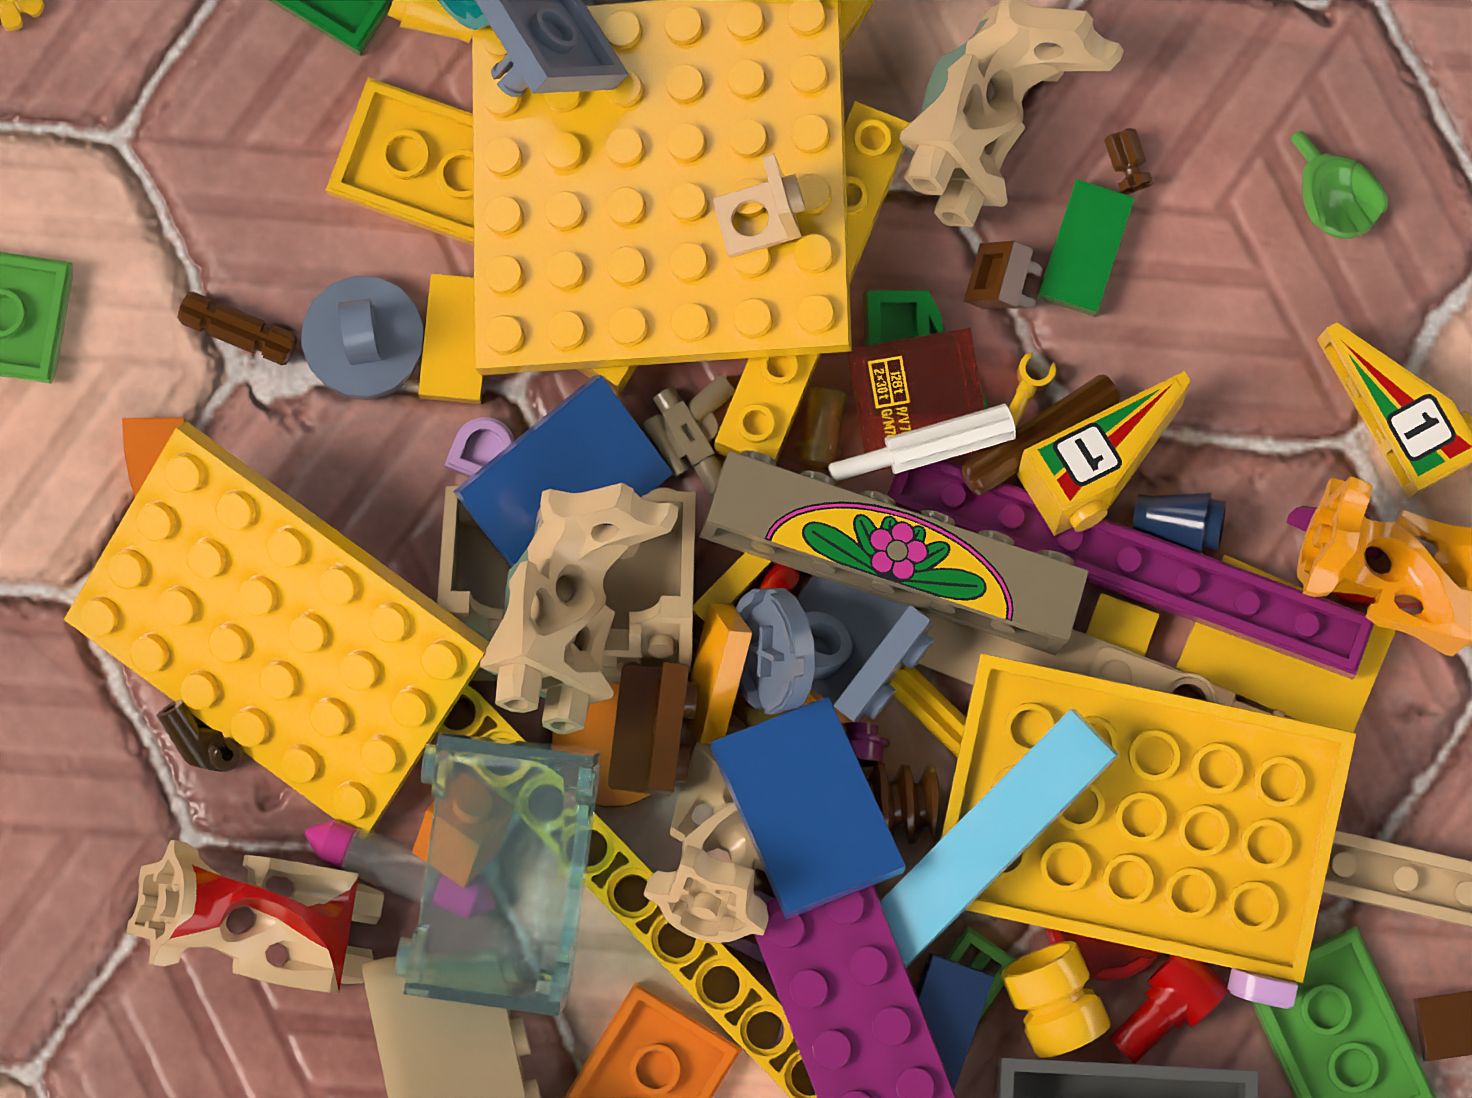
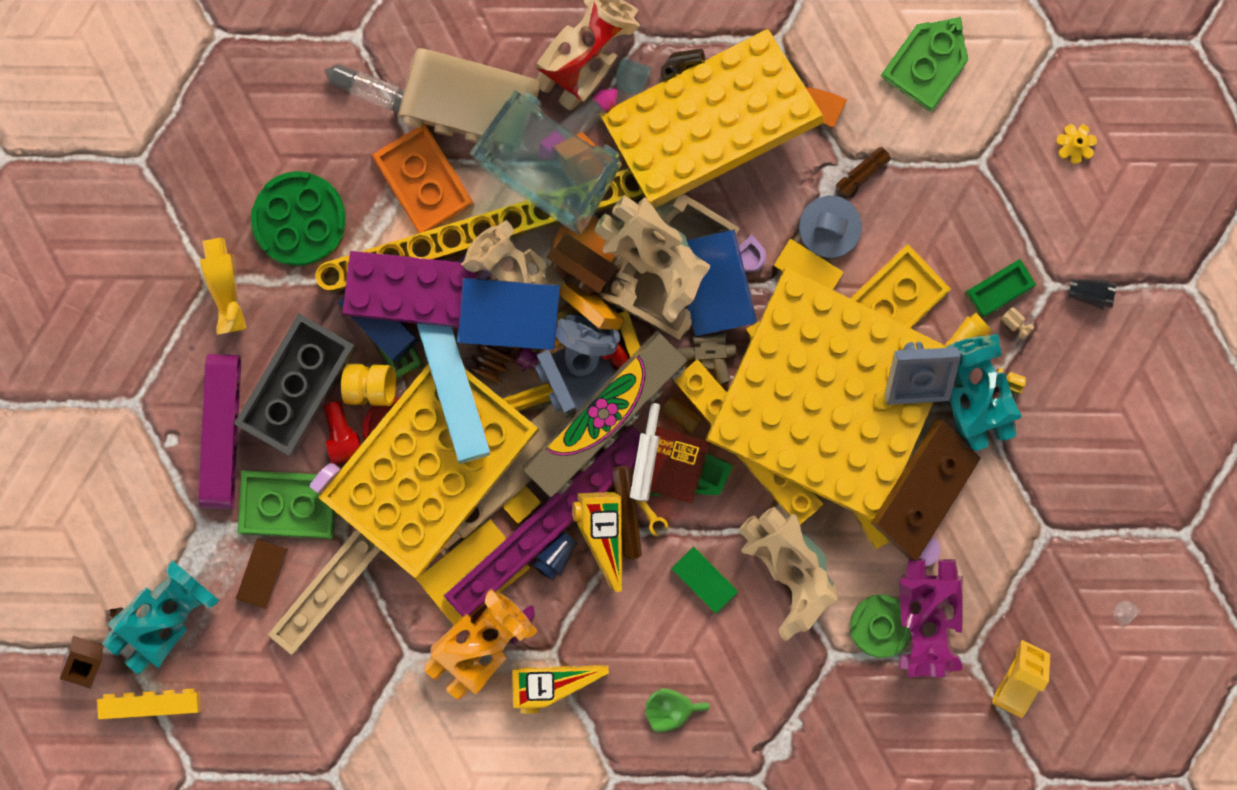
camera: 120 degrees right, 5 degrees up
tan bracket [713,153,806,258] -> none
reddish brown tile [964,241,1044,309] -> none
reddish brown piece [1104,128,1155,194] -> none
none -> clear light blue tile [616,57,652,94]

